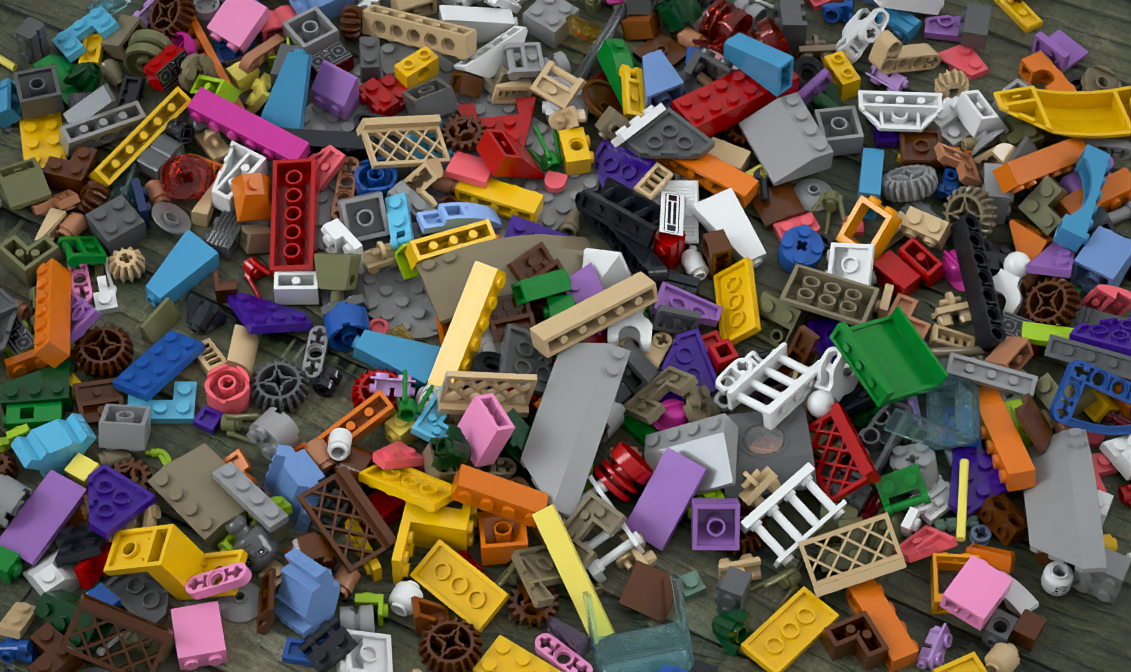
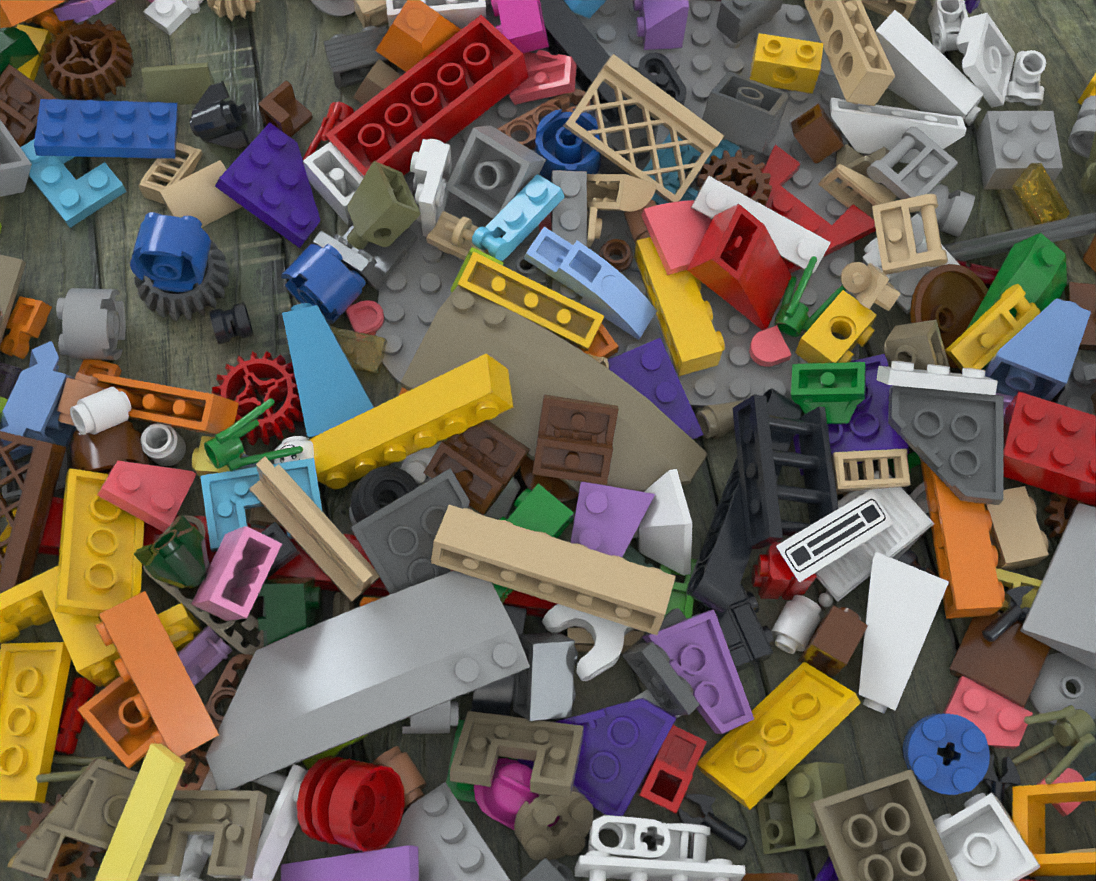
camera: 50 degrees right, 15 degrees up
dark azure slope [145,229,220,307] -> none
dark purple plate [193,405,223,435] -> none
coral brick [205,364,252,414] -> none
olive plant [221,413,261,446] -> none
light grey beam [302,326,329,384] -> none
red plate [359,73,408,117] -> none
lavender hinge [369,373,416,398] -> none
green brick [510,268,572,306] -> none
tan piece [642,332,672,376] -> none
none -> blue brick [130,212,211,292]
none -> white brick [141,423,186,466]
none -> white plate [691,176,831,273]
none -> green slope [791,362,866,424]

